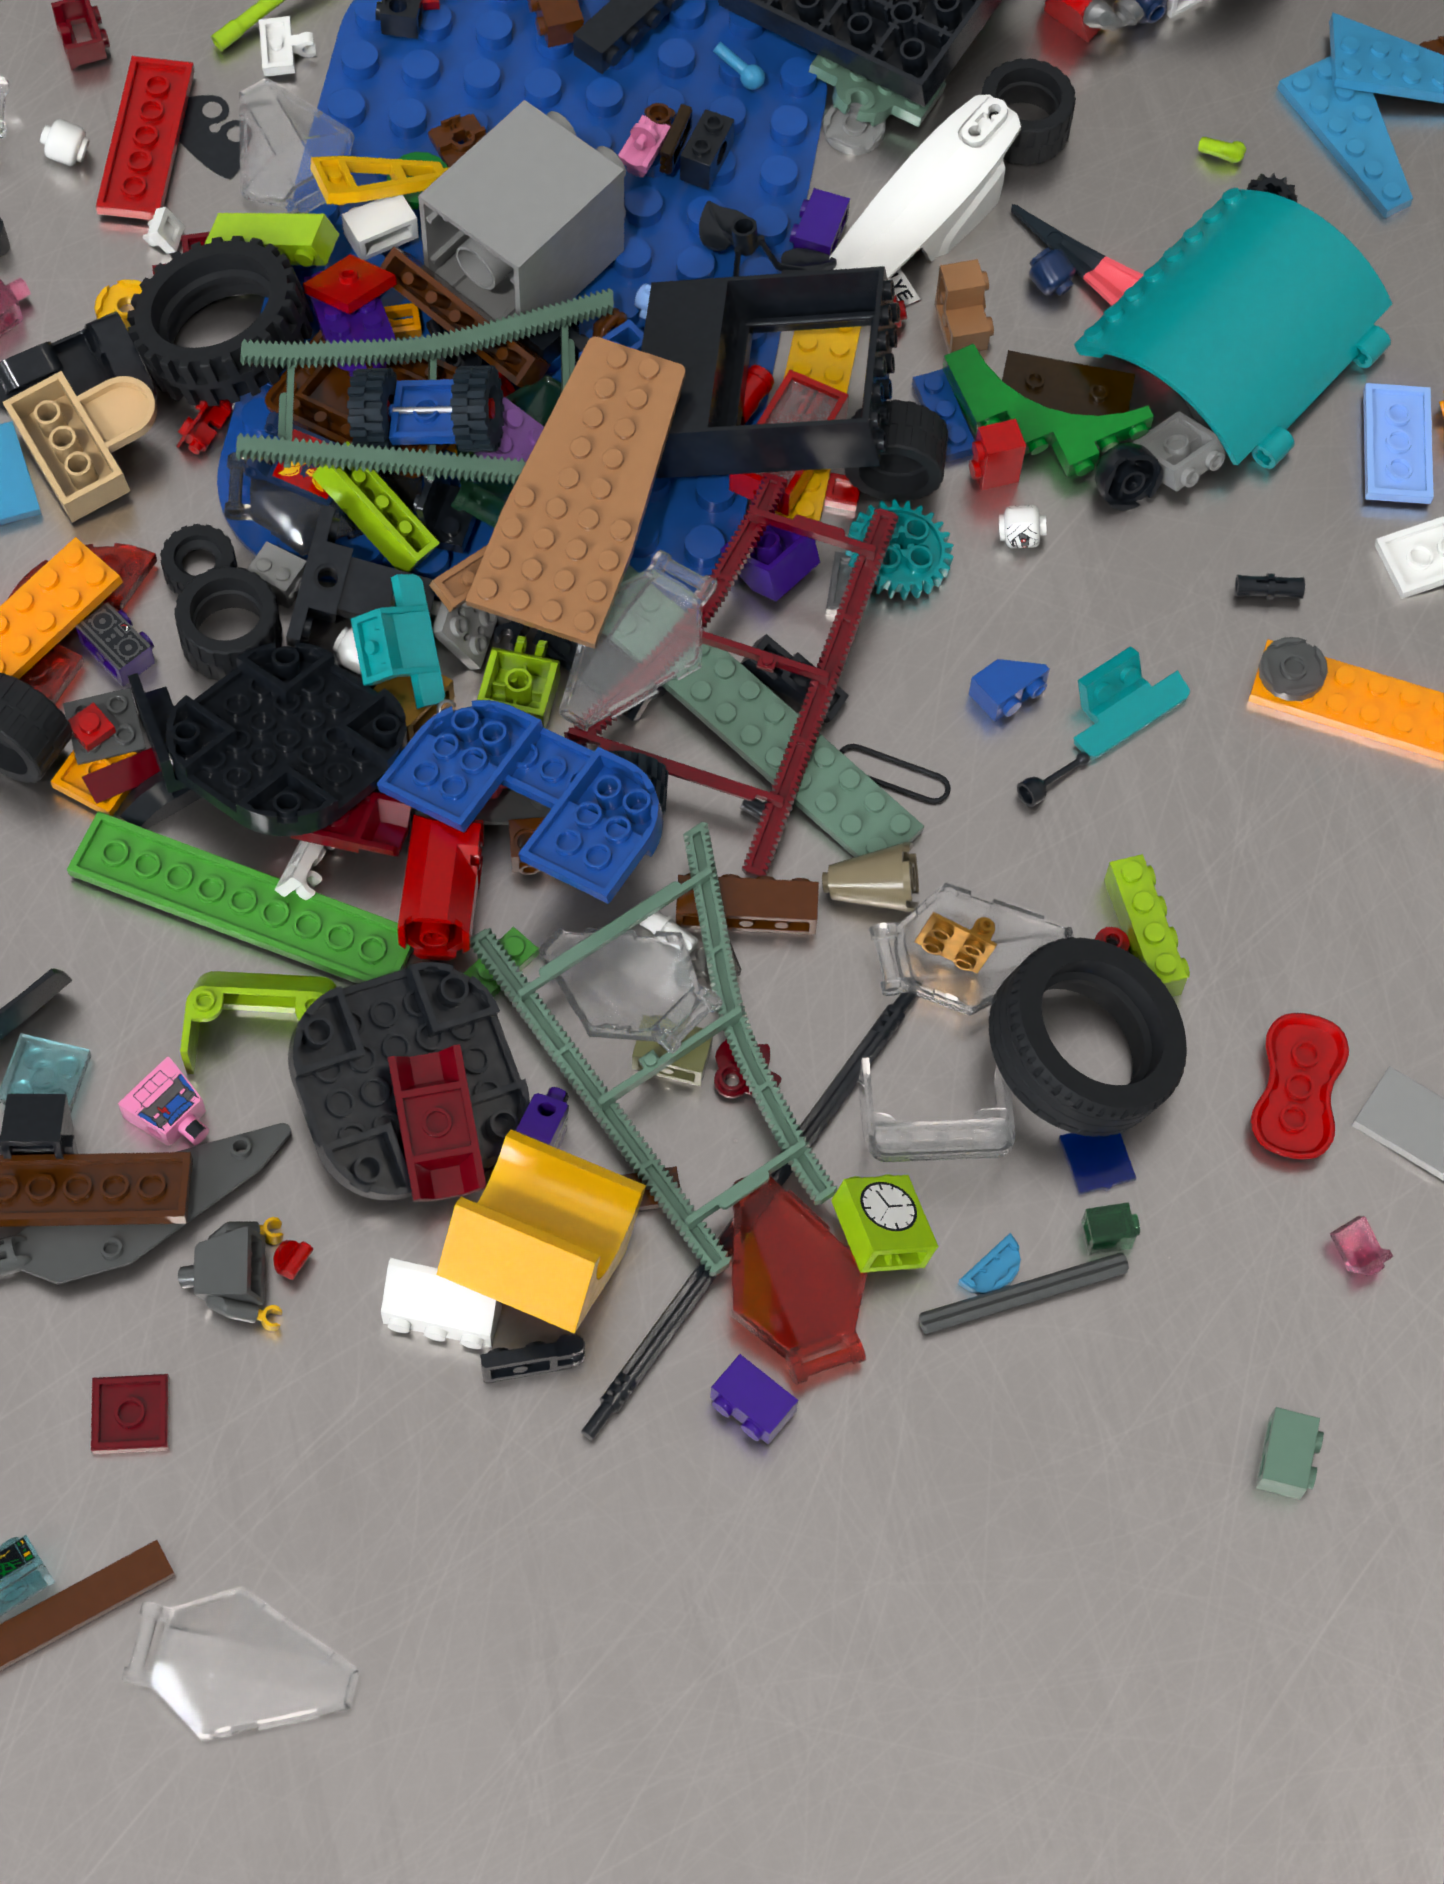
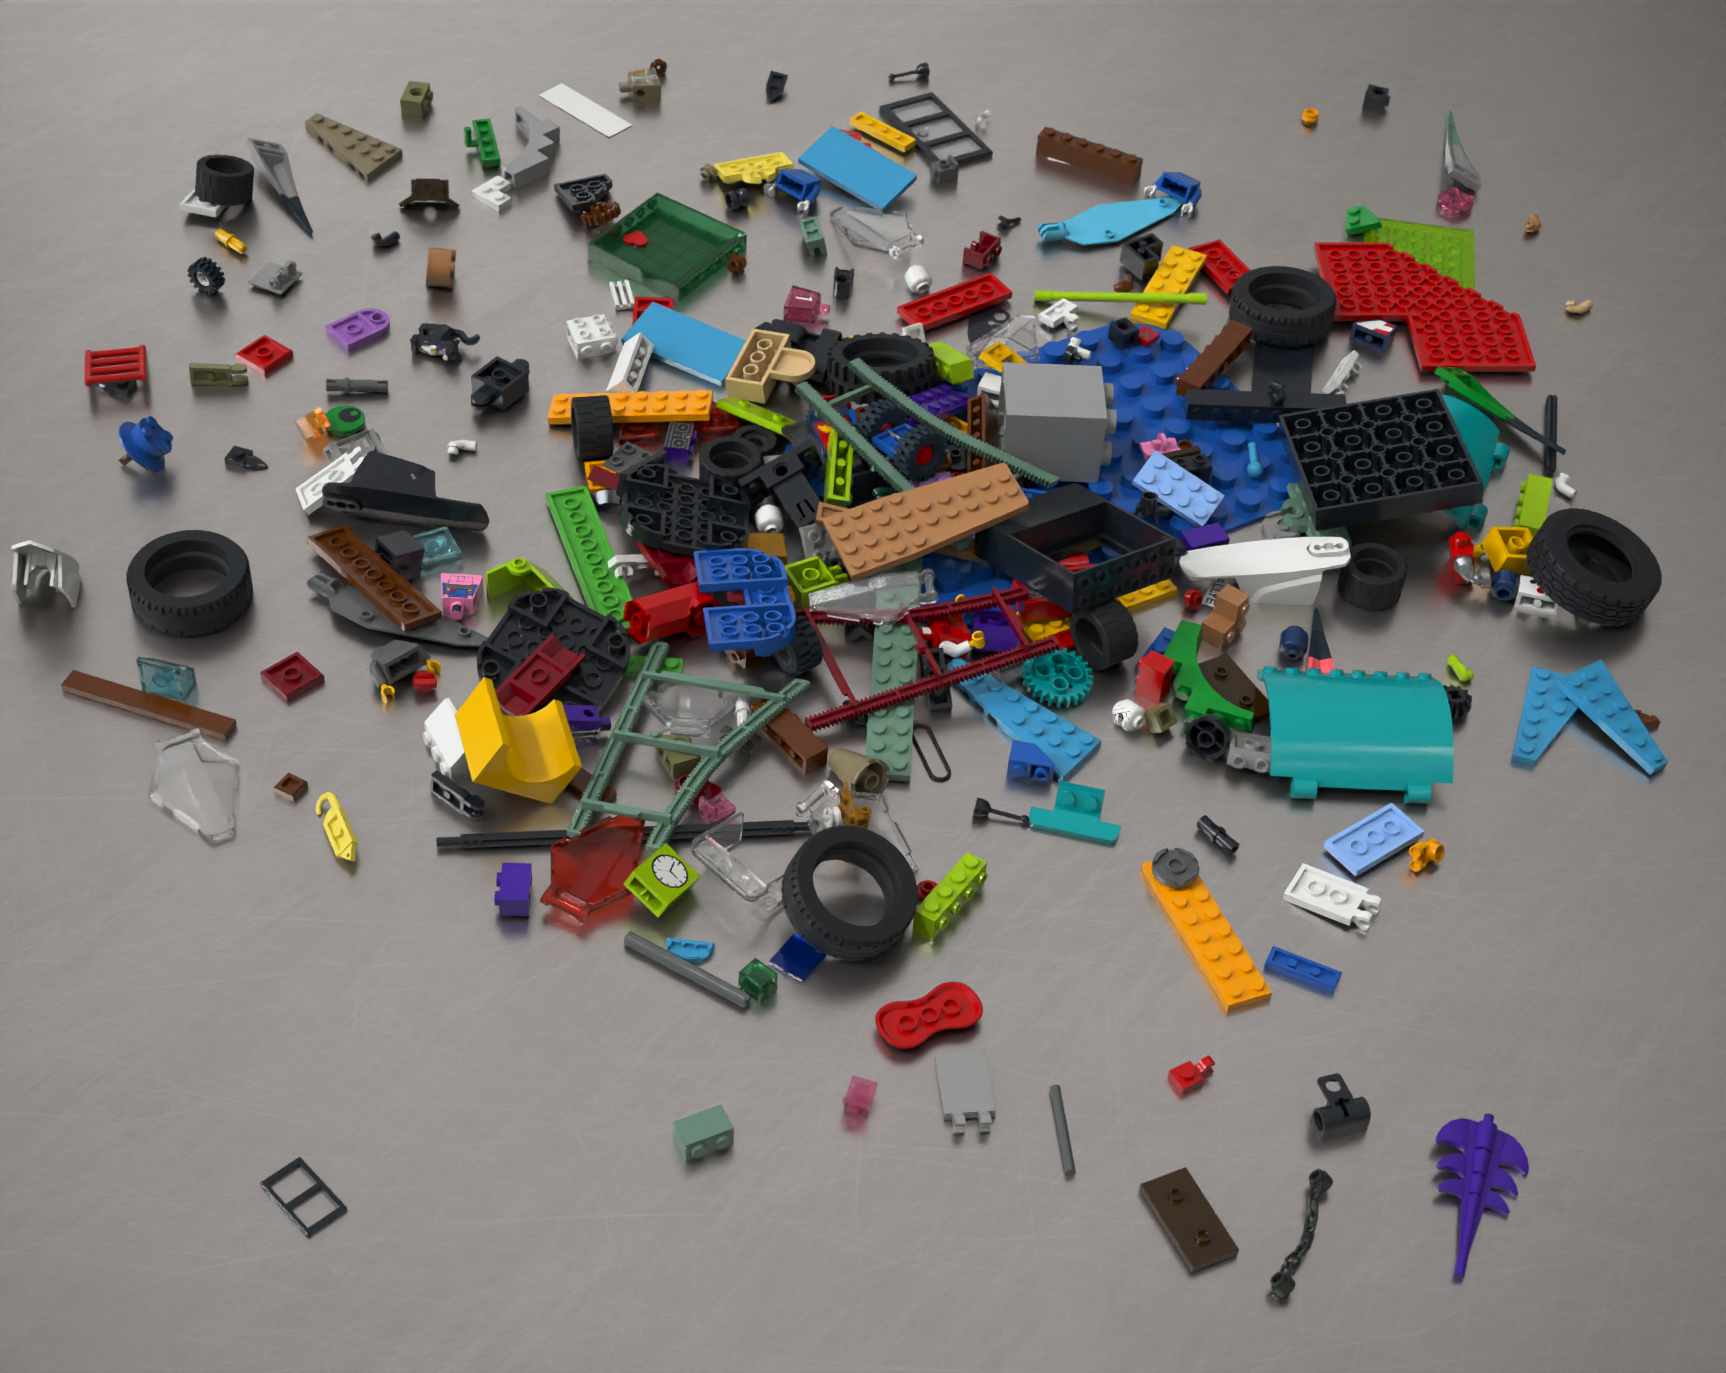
camera: 50 degrees right, 20 degrees down
red plate [68,702,116,752] -> none
red plate [303,254,397,314] -> none
teal plate [350,574,445,709] -> none
none -> reddish brown tile [274,773,308,802]
none -> light yellow plate [316,792,359,862]
none -> clear pink bracket [698,793,736,823]
none -> lime plate [716,396,804,436]
none -> white bush [823,807,842,828]
none -> torso [918,594,985,657]
none -> dark azure wing [947,657,1101,782]
none -> black tile [1062,345,1082,365]
none -> white arm [1068,337,1092,361]
none -> light blue plate [1132,450,1225,527]
none -> olive plate [1144,702,1178,733]

